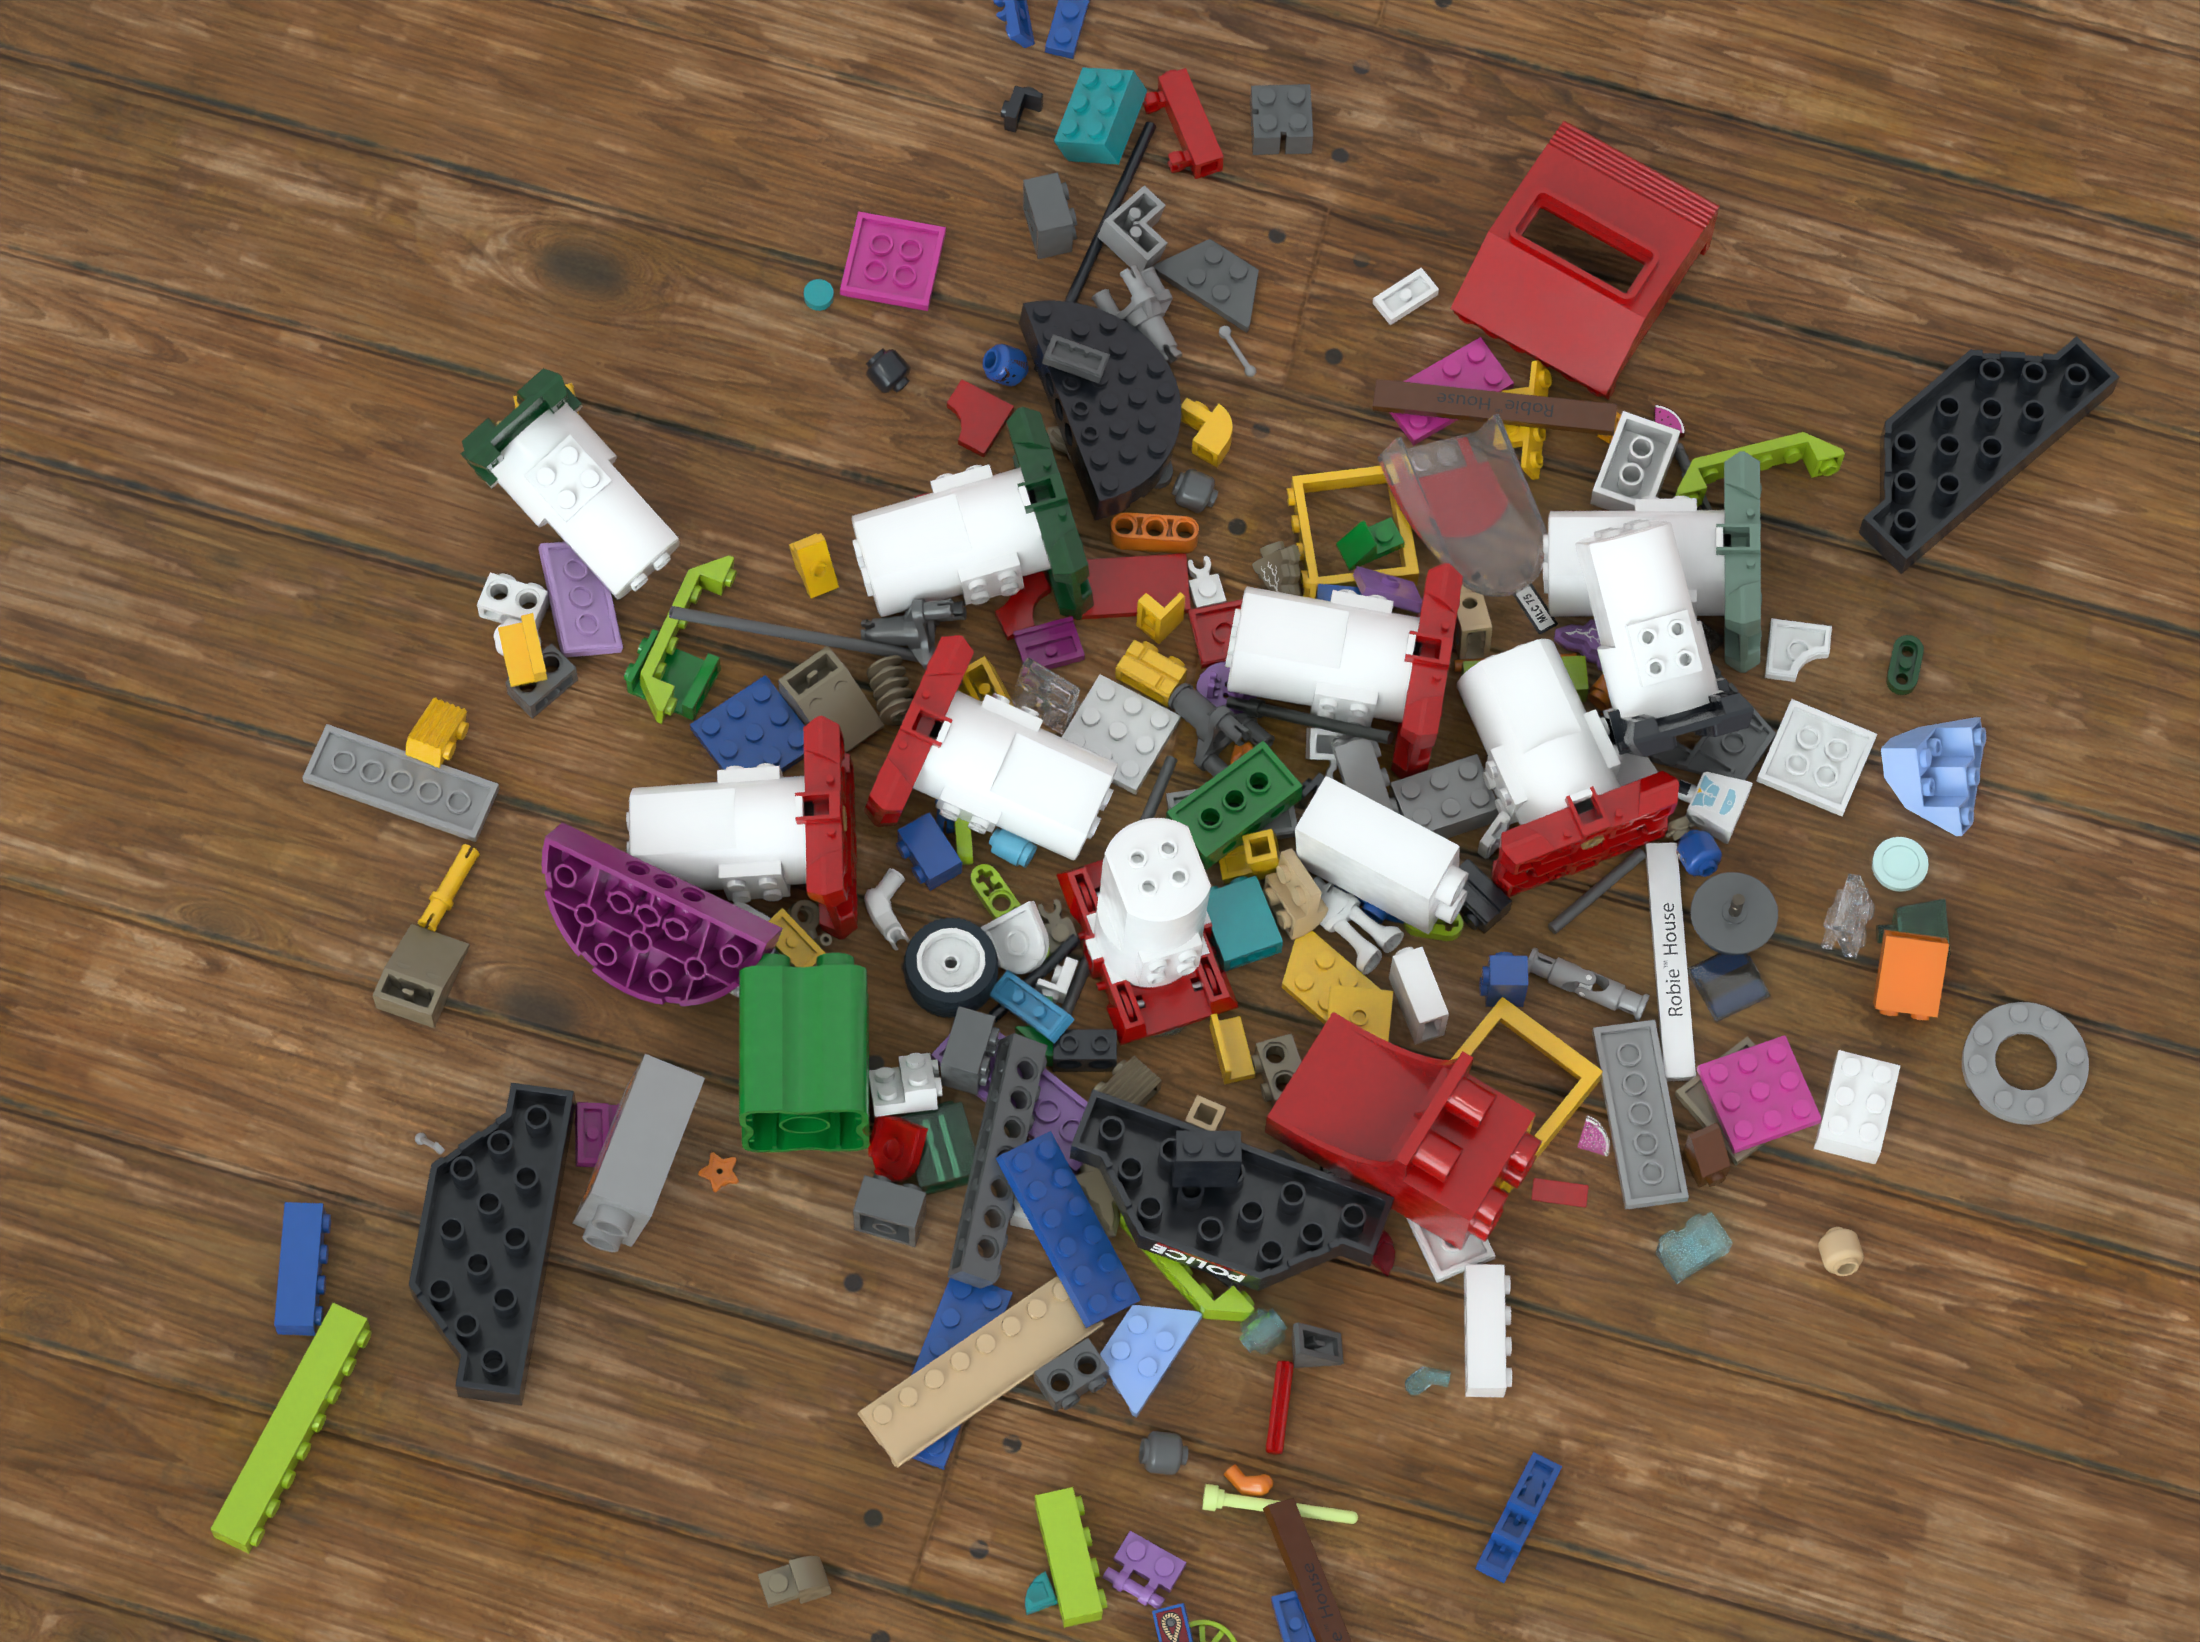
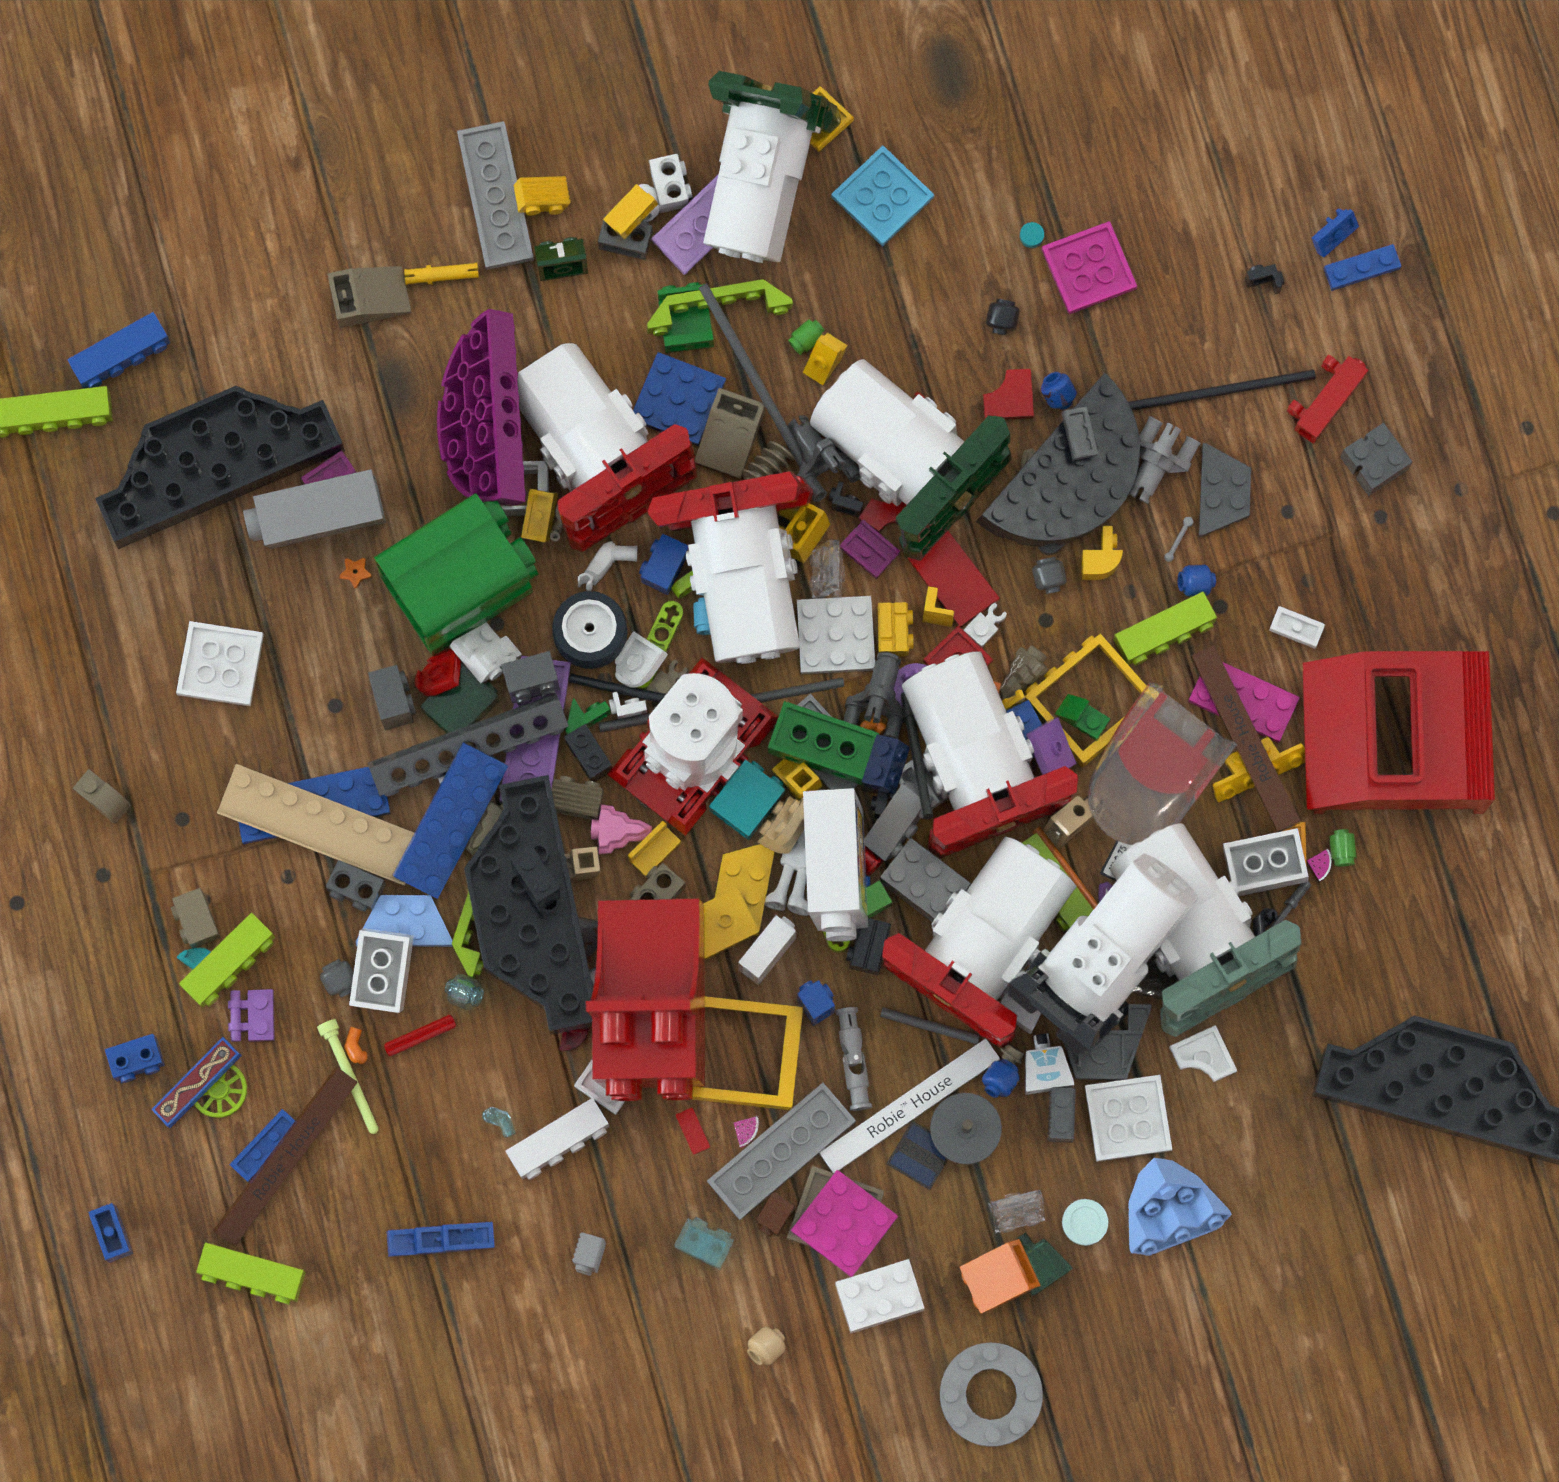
camera: 60 degrees right, 10 degrees up
light grey hinge [415,1132,445,1155] -> none
dark azure tile [990,970,1075,1043] -> none
dark grey brick [1023,172,1077,259] -> none
teal brick [1054,67,1147,165] -> none
light grey brick [1097,185,1167,272] -> none
orange beam [1110,512,1199,554] -> none
dark grey slope [1291,1322,1344,1368] -> none
white tile [1478,810,1511,859] -> none
lime slope [1675,432,1845,507] -> none
dark green plate [1886,635,1924,695] -> none
none -> dark tan brick [170,888,221,948]
none -> white plate [176,621,264,707]
none -> white brick [349,928,414,1013]
none -> dark green slope [534,237,588,282]
none -> light grey brick [572,1233,606,1276]
none -> bright pink rock [591,805,652,855]
none -> bright green brick [788,319,825,355]
none -> black bracket [828,481,863,518]
none -> medium azure plate [831,145,934,247]
none -> dark blue brick [862,735,910,795]
none -> dark grey brick [1047,1087,1076,1143]
none -> lime brick [1113,592,1217,666]
none -> blue head [1177,565,1216,597]
none -> bright green brick [1329,829,1357,867]

